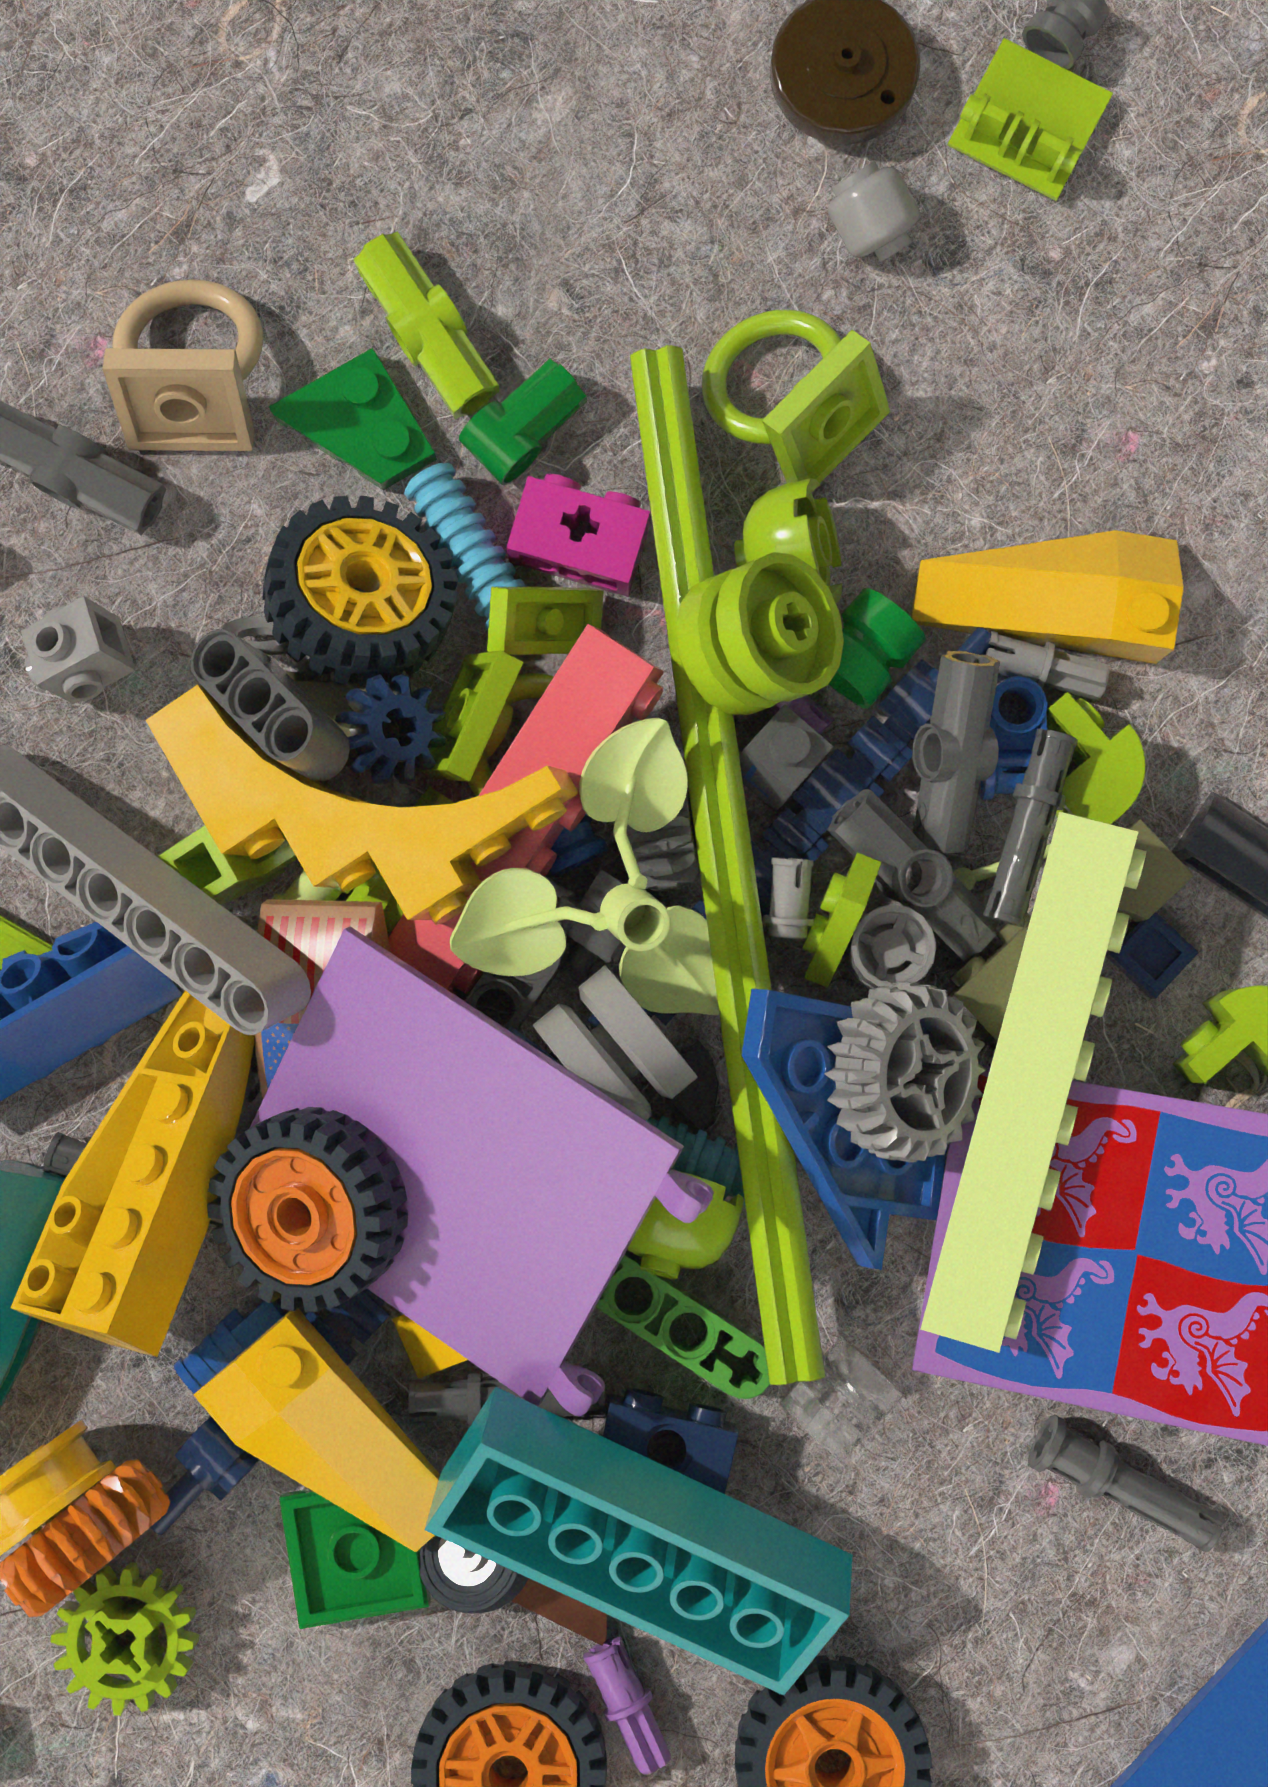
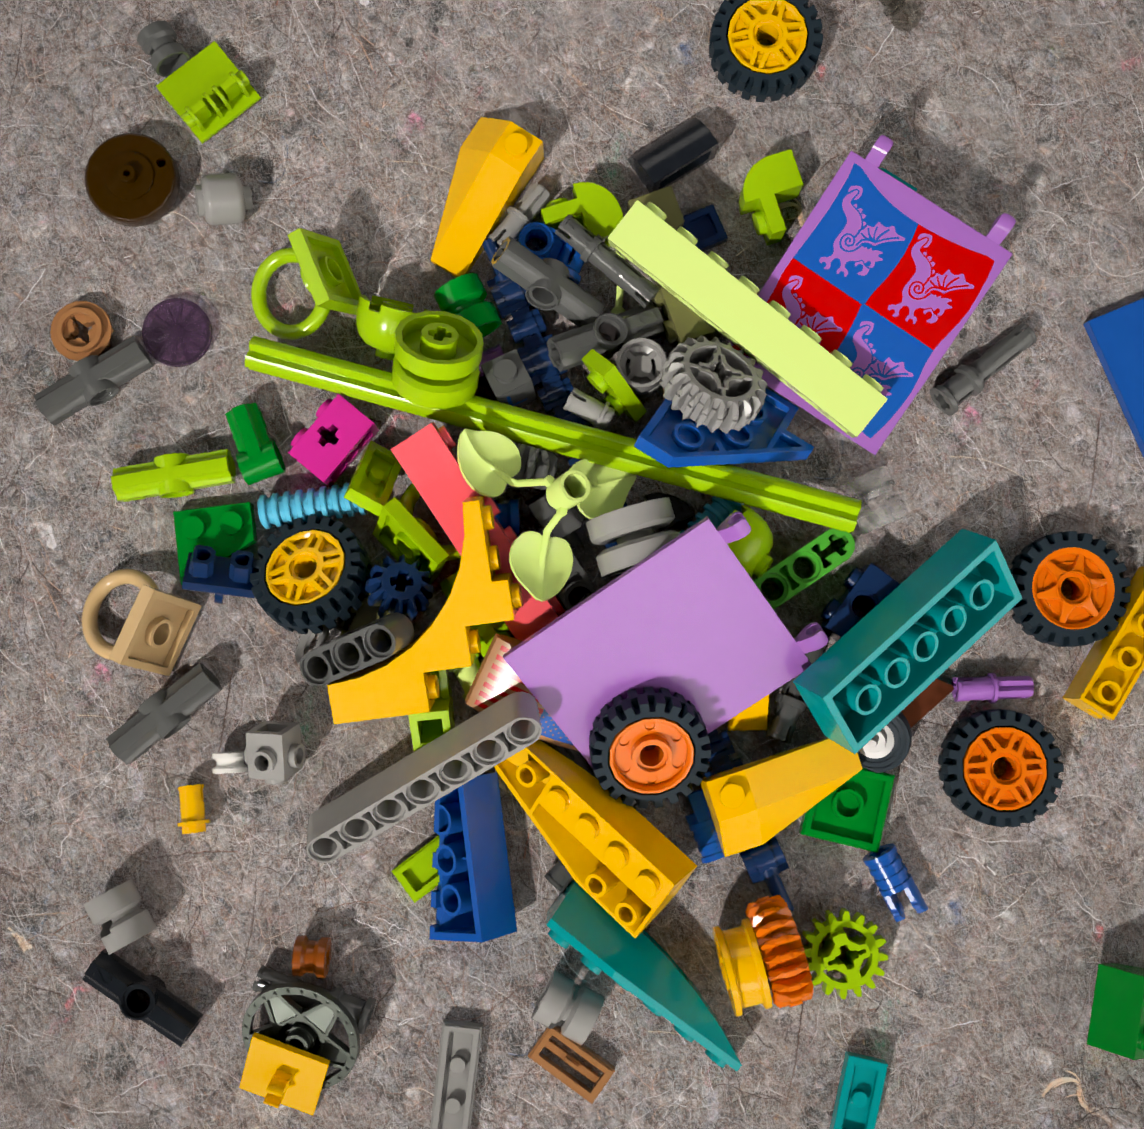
camera: 65 degrees left, 0 degrees up
none -> dark grey piece [34,336,154,425]
none -> medium nougat gear [50,301,115,361]
none -> clear purple wheel [142,298,212,367]
none -> dark blue hips [182,545,256,604]
none -> white bush [212,751,248,774]
none -> blue hinge [863,843,928,922]

